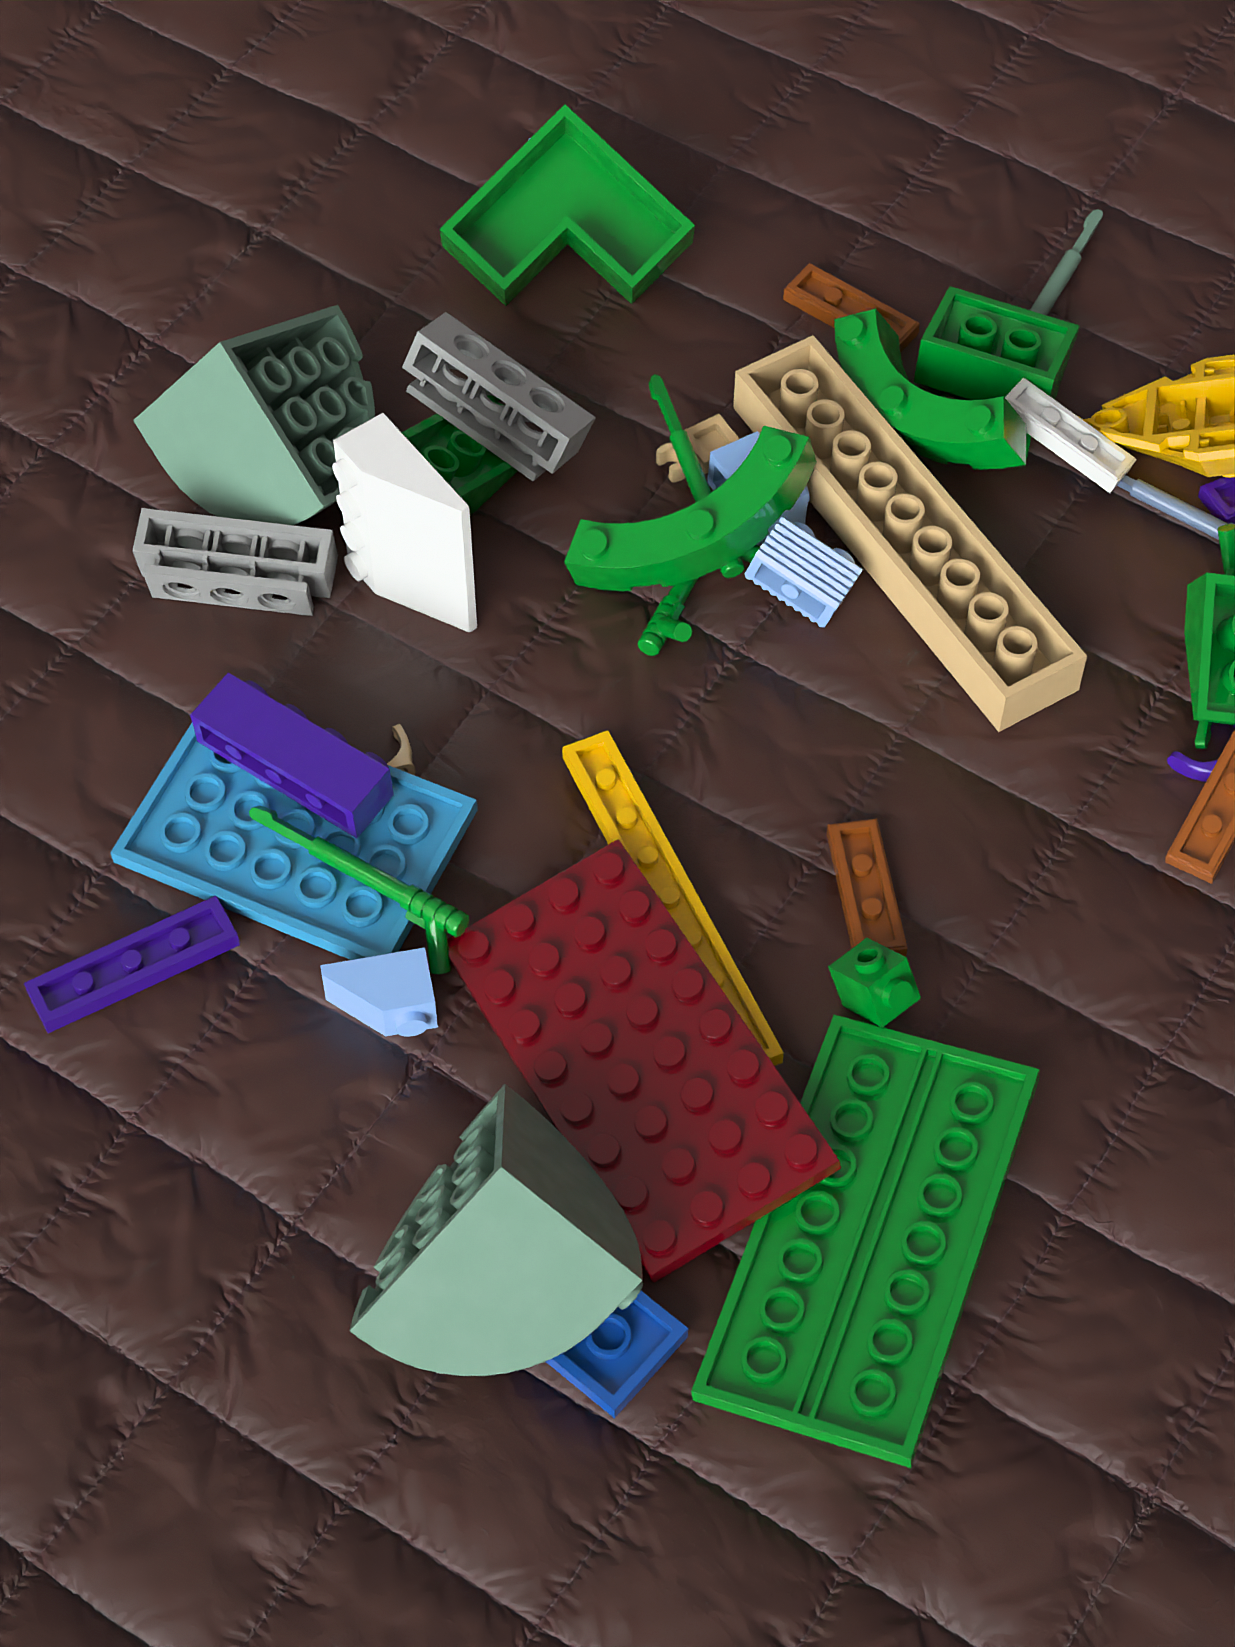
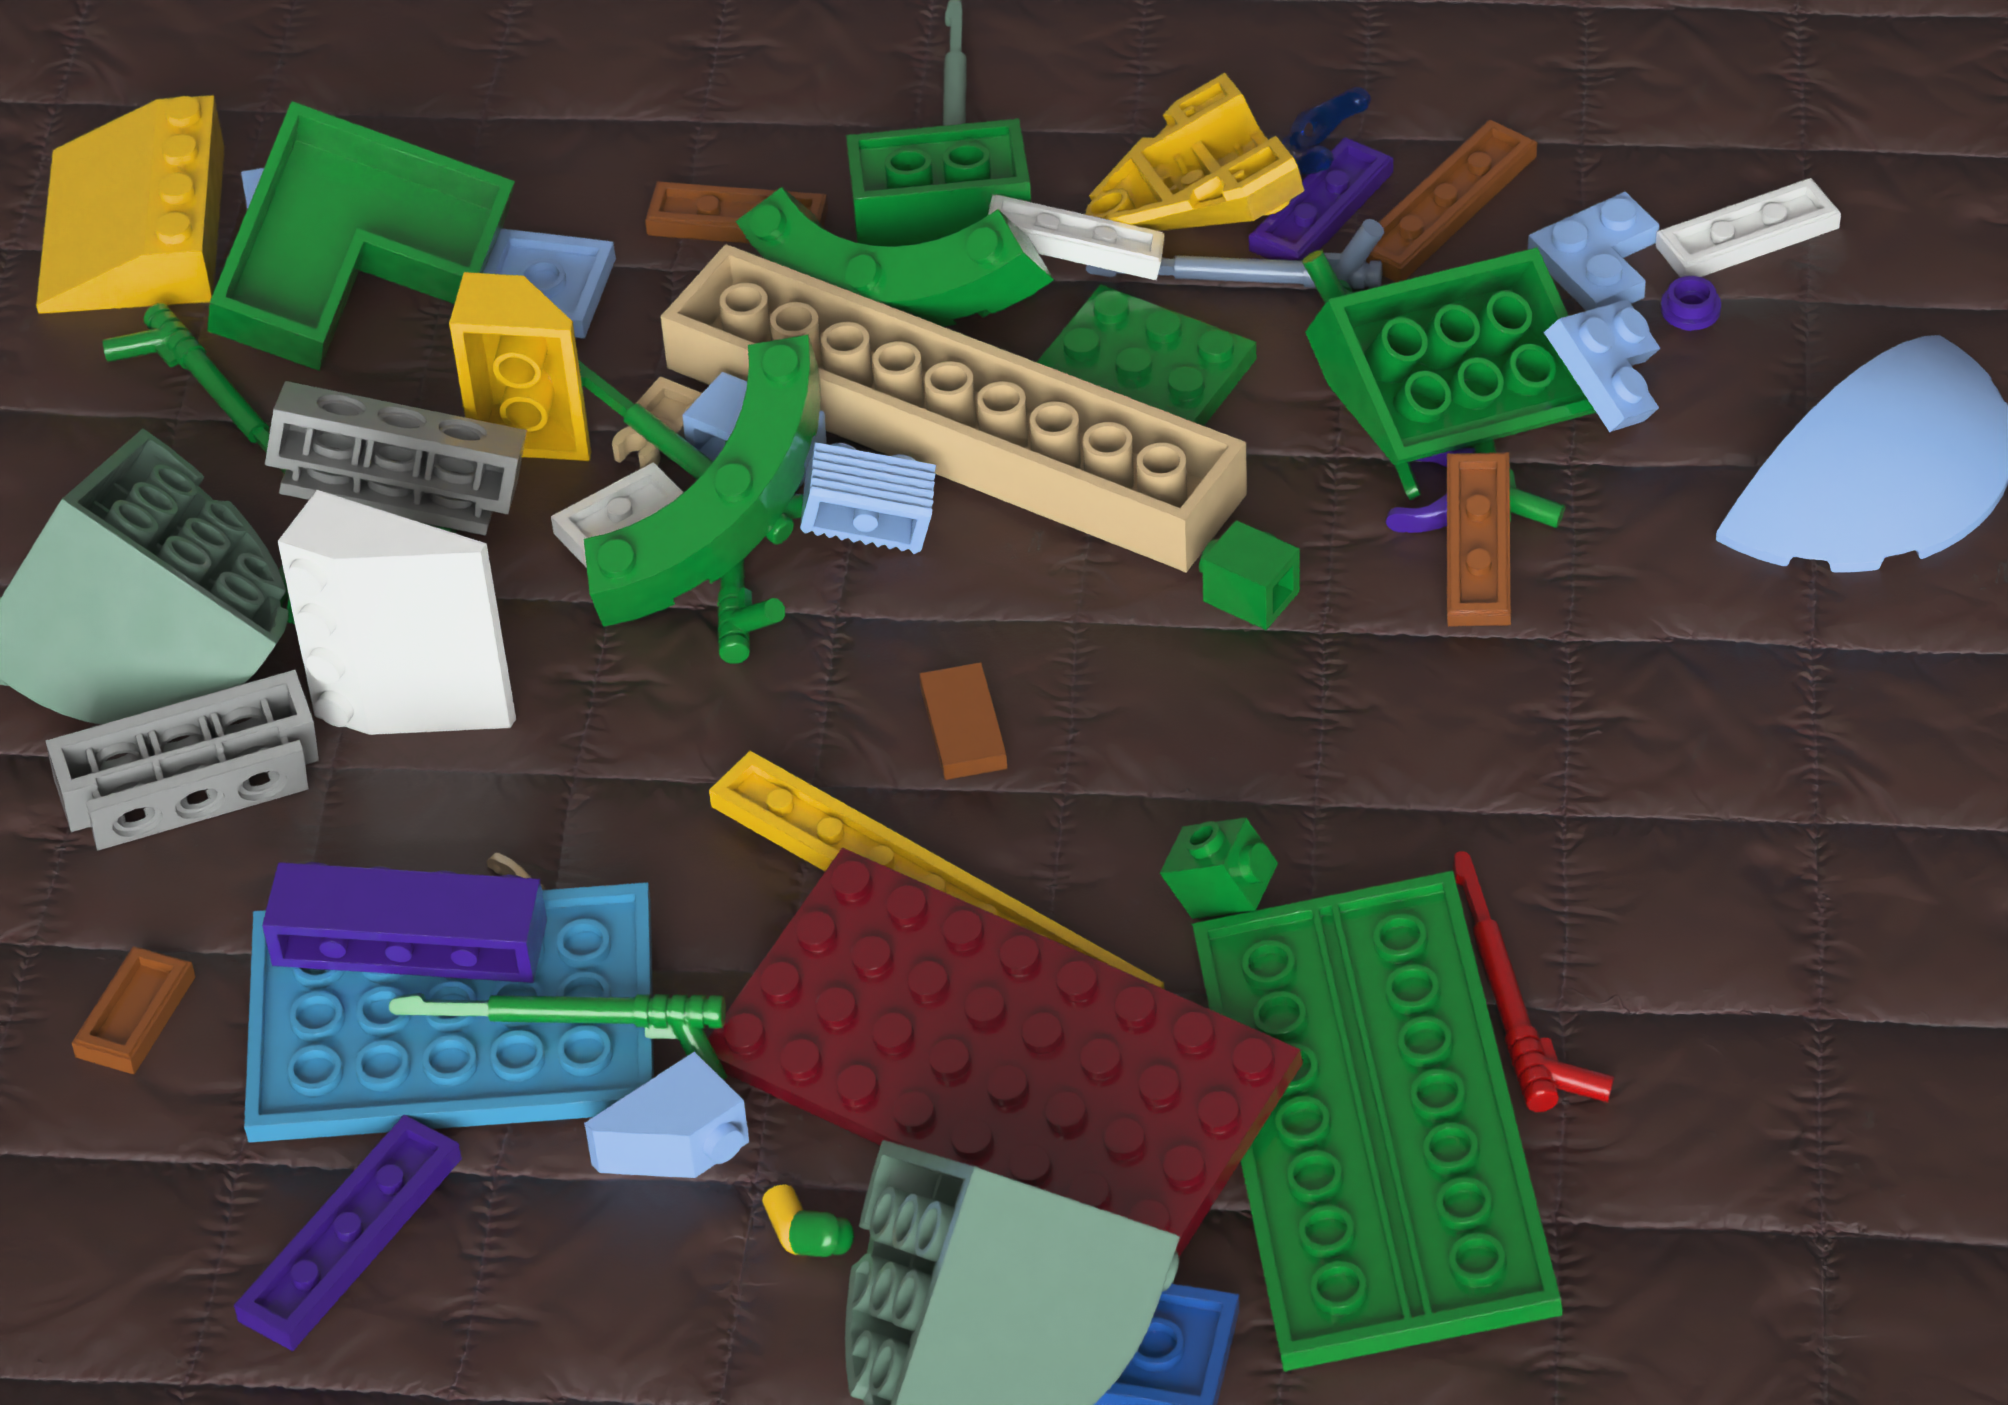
camera: 25 degrees left, 10 degrees down
dark orange tile [826,818,908,957] -> none
none -> yellow slope [36,95,225,314]
none -> dark orange tile [72,946,195,1075]
none -> green piece [103,303,286,474]
none -> yellow slope [449,272,592,461]
none -> light blue plate [483,228,616,338]
none -> white plate [551,462,684,568]
none -> green arm [762,1184,854,1257]
none -> dark orange tile [919,662,1007,780]
none -> green plate [1037,284,1257,426]
none -> green brick [1199,520,1300,630]
none -> red piece [1453,851,1615,1112]

